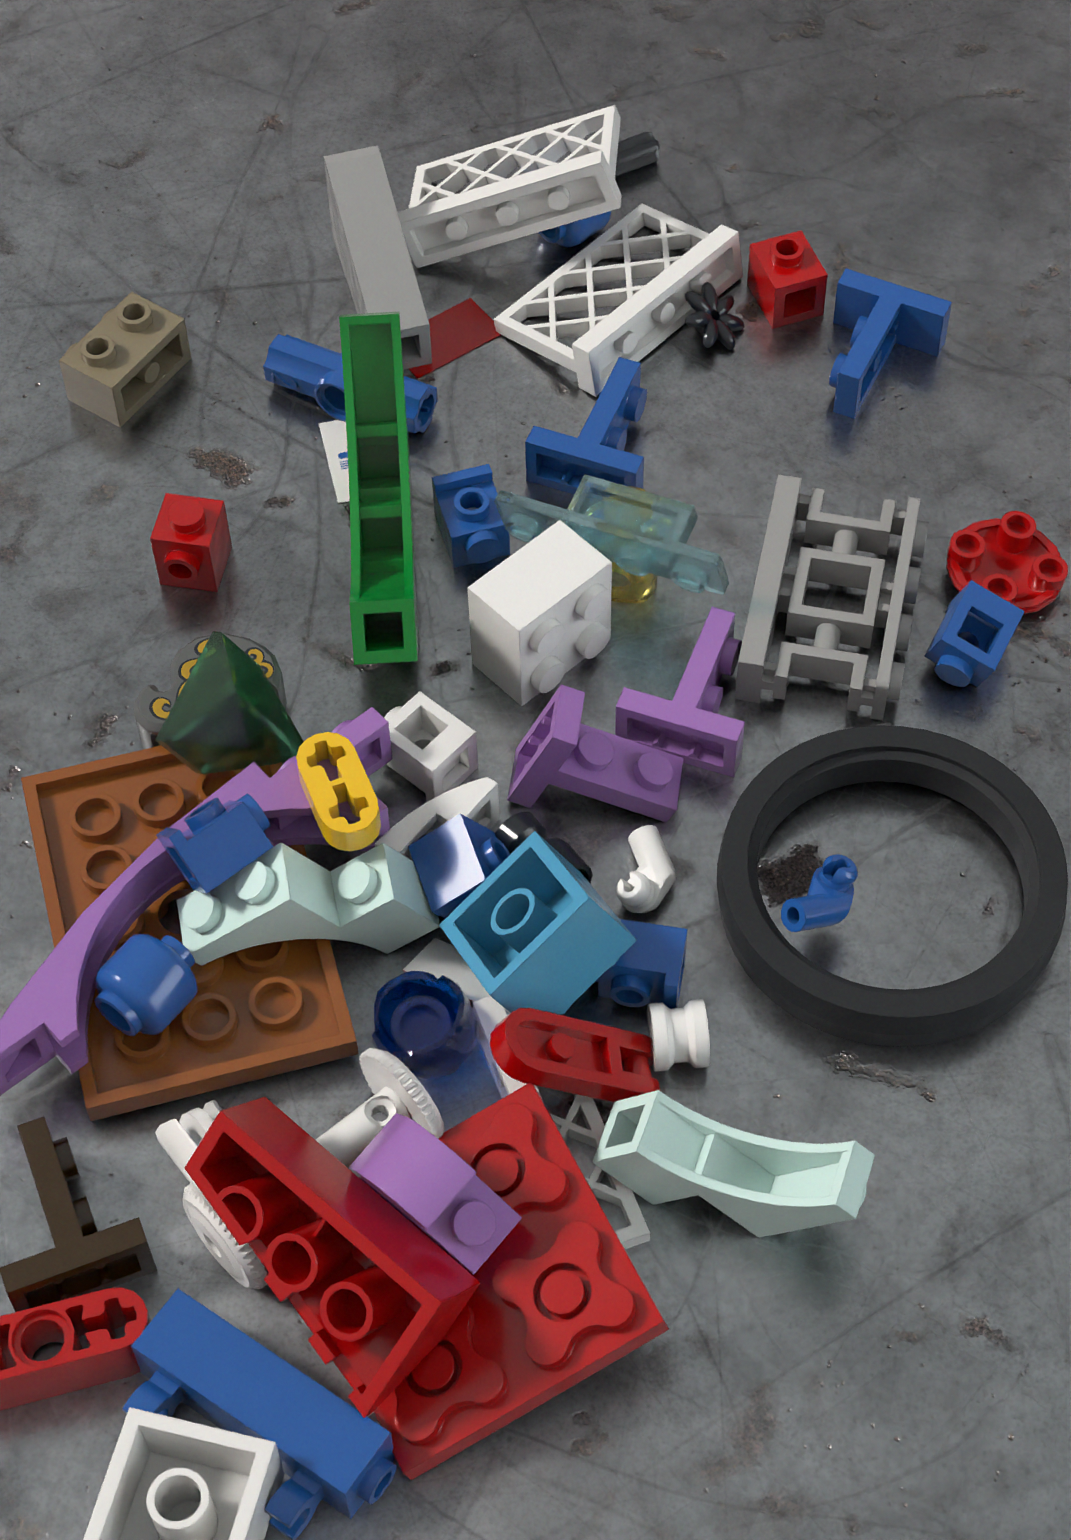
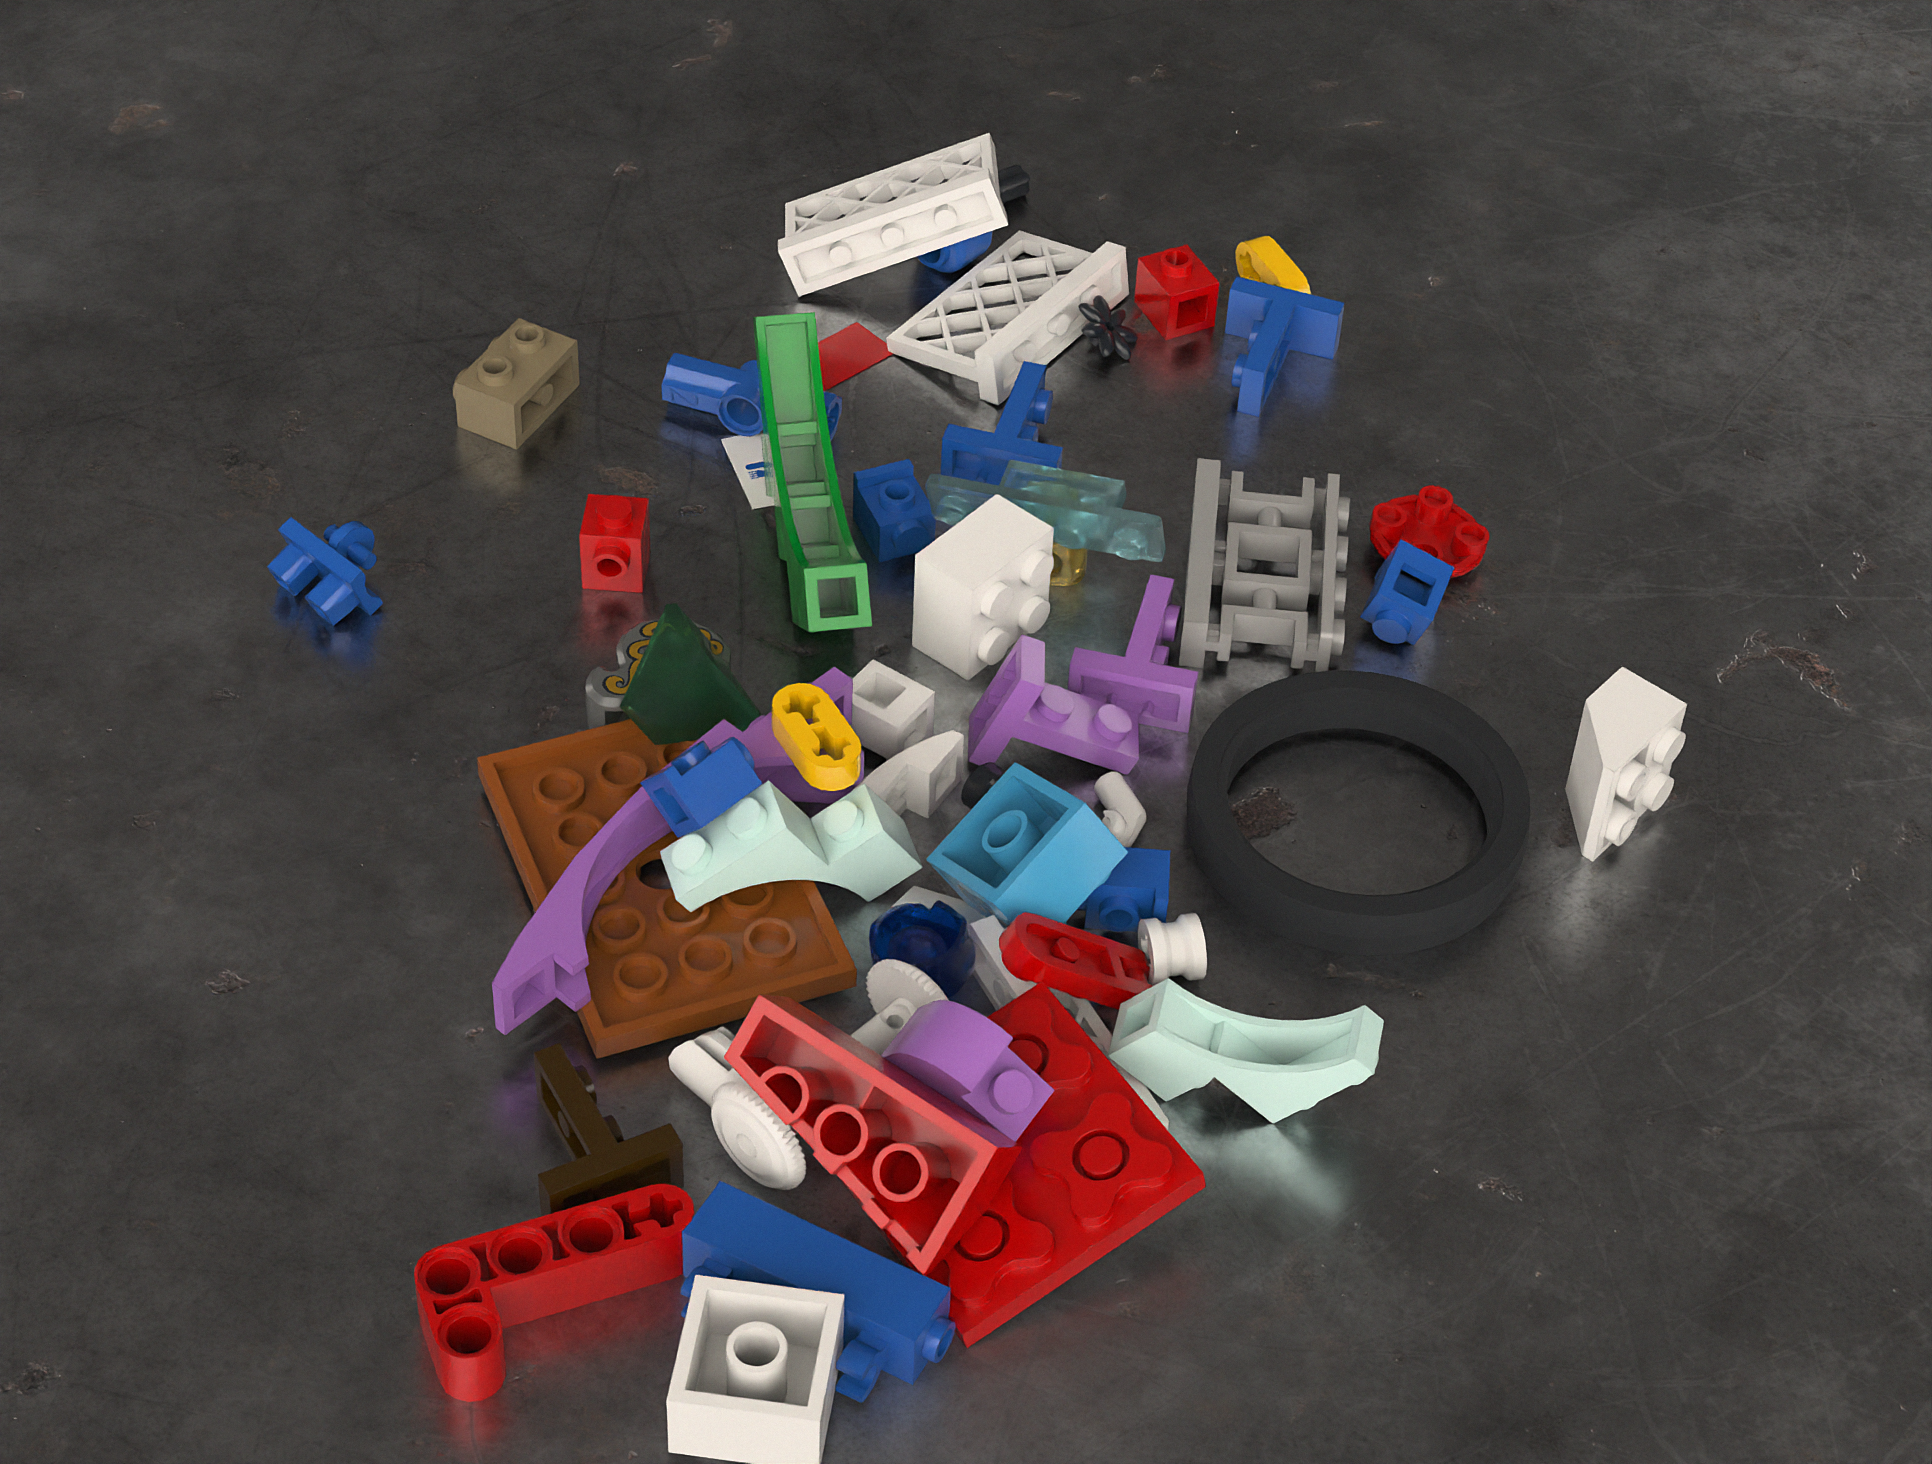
camera: 10 degrees left, 10 degrees down
blue head [94,934,198,1036] -> none
light grey slope [324,145,432,370] -> none
blue brick [408,813,510,919] -> none
blue arm [781,854,858,932] -> none
none -> yellow beam [1235,236,1311,294]

